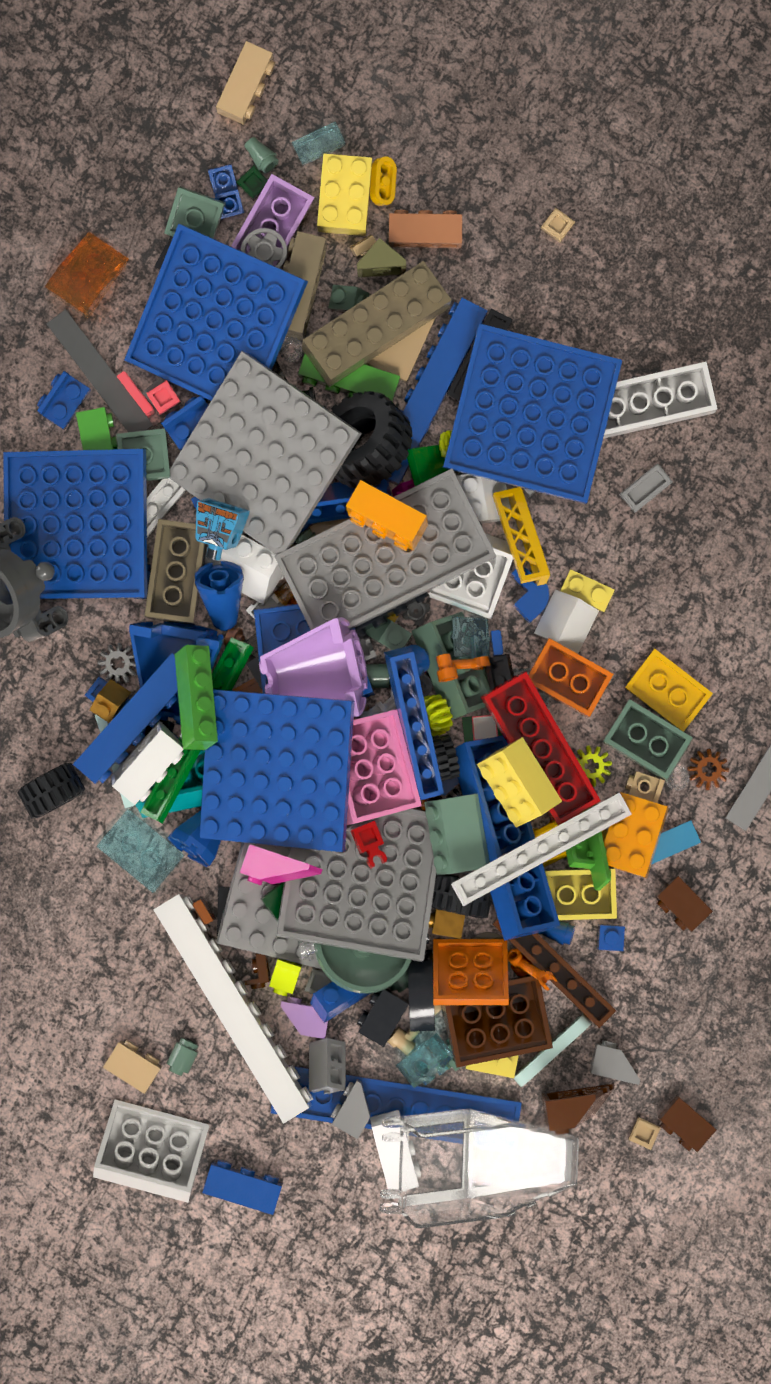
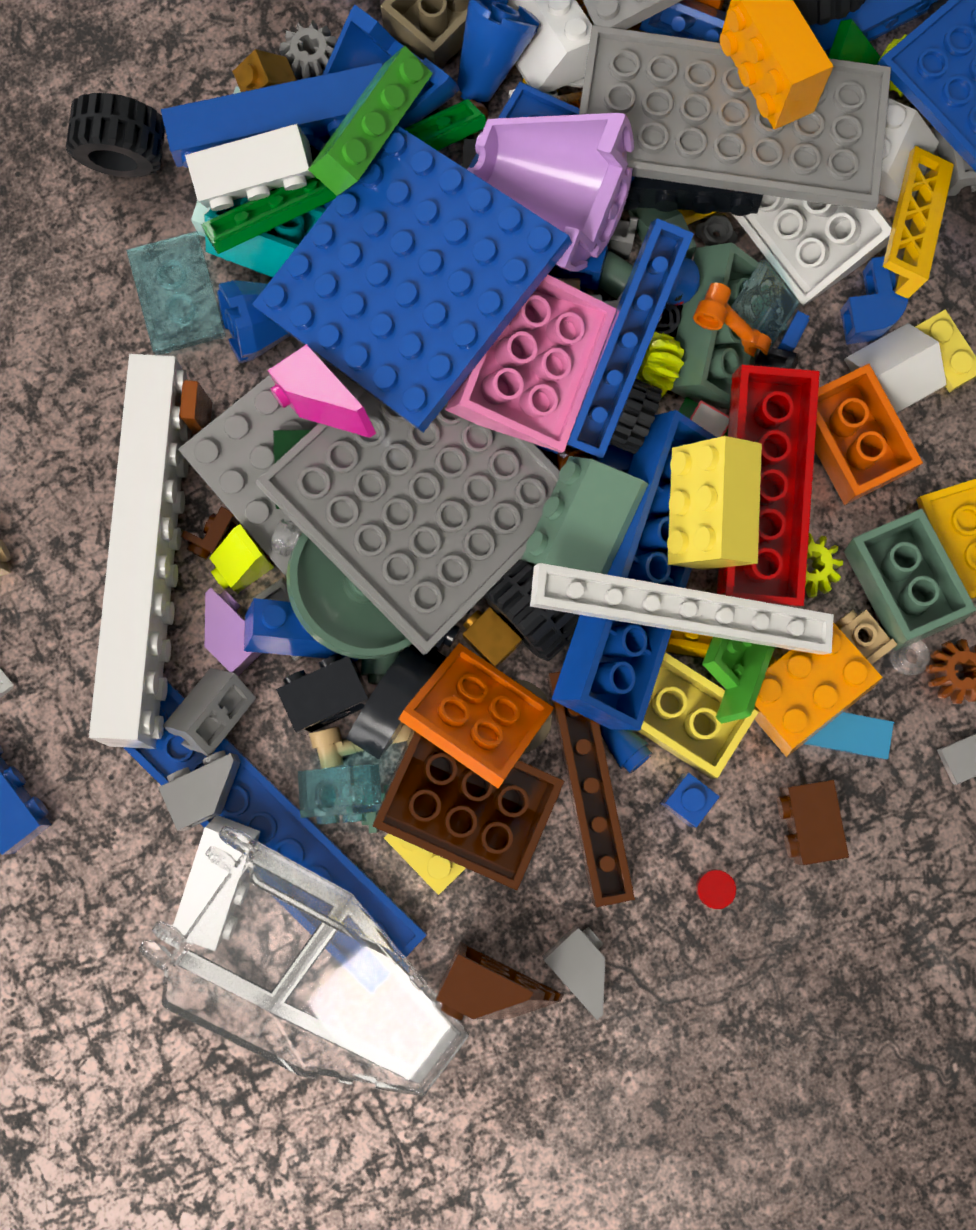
camera: 30 degrees right, 5 degrees down
sand green brick [166,1037,199,1076] -> none
red plate [350,821,387,868] -> none
orange brick [508,949,557,990] -> none
light aqua beam [513,1013,592,1087] -> none
tan tile [628,1117,661,1150] -> none
reddish brown brick [658,1095,717,1152] -> none
none -> red tile [696,869,736,909]

